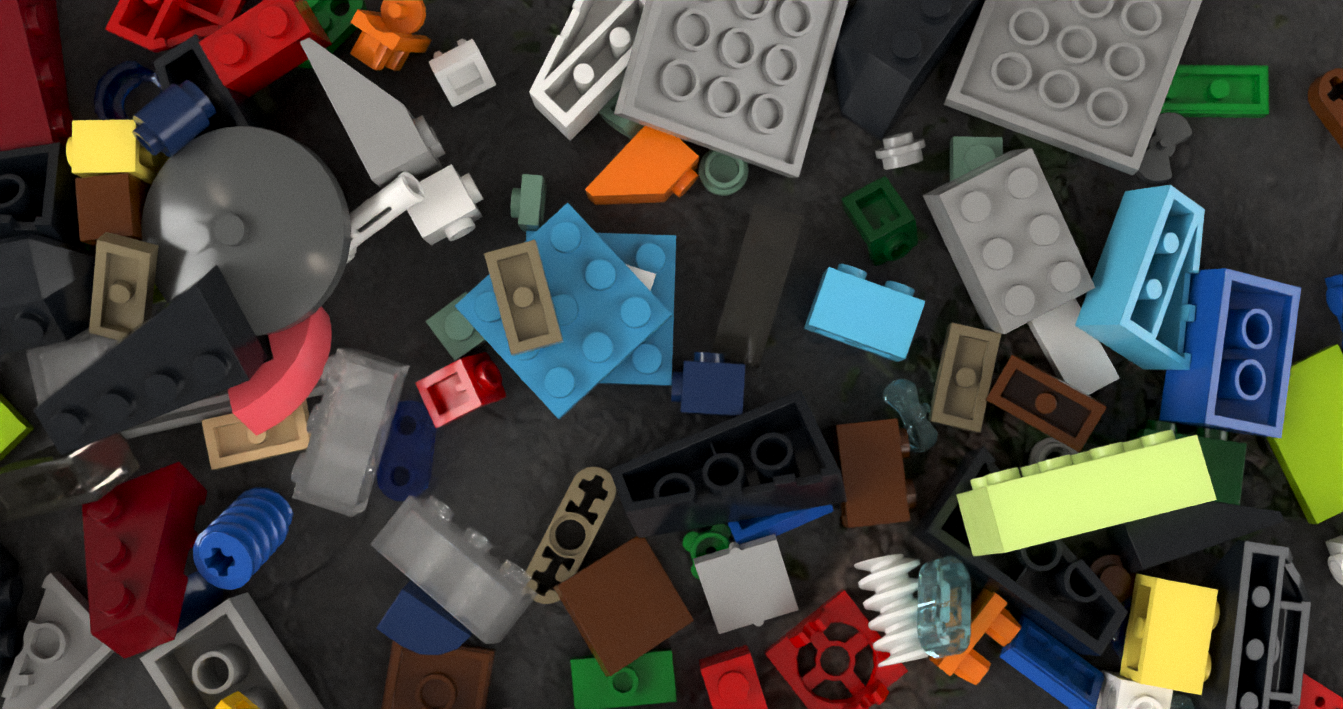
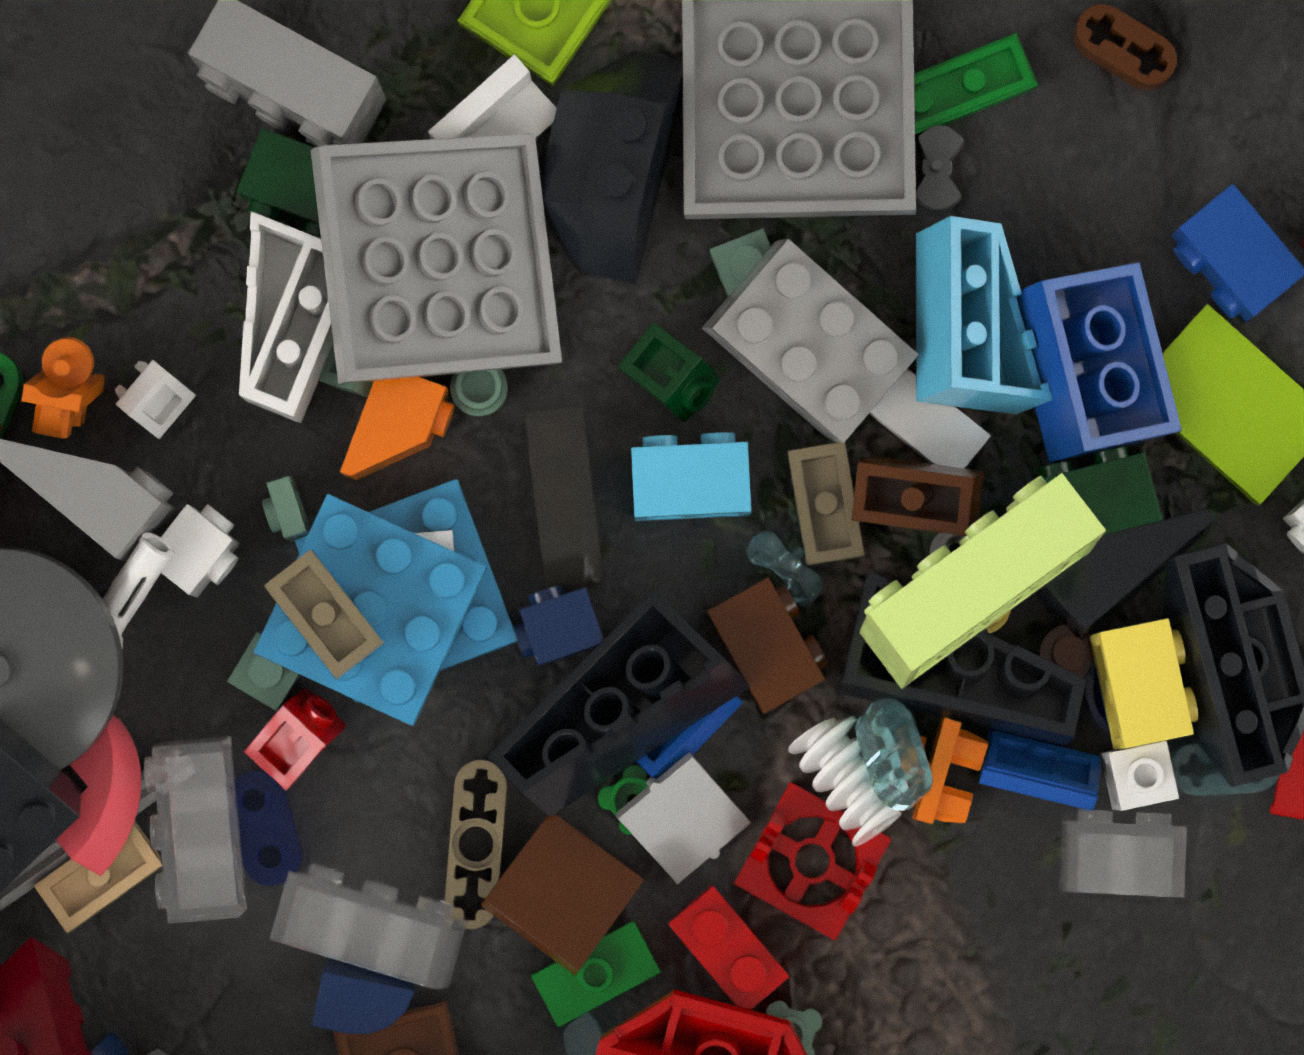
camera: 15 degrees left, 0 degrees up
blue piece [193,487,293,590] -> none
light grey plate [875,131,926,170] -> none

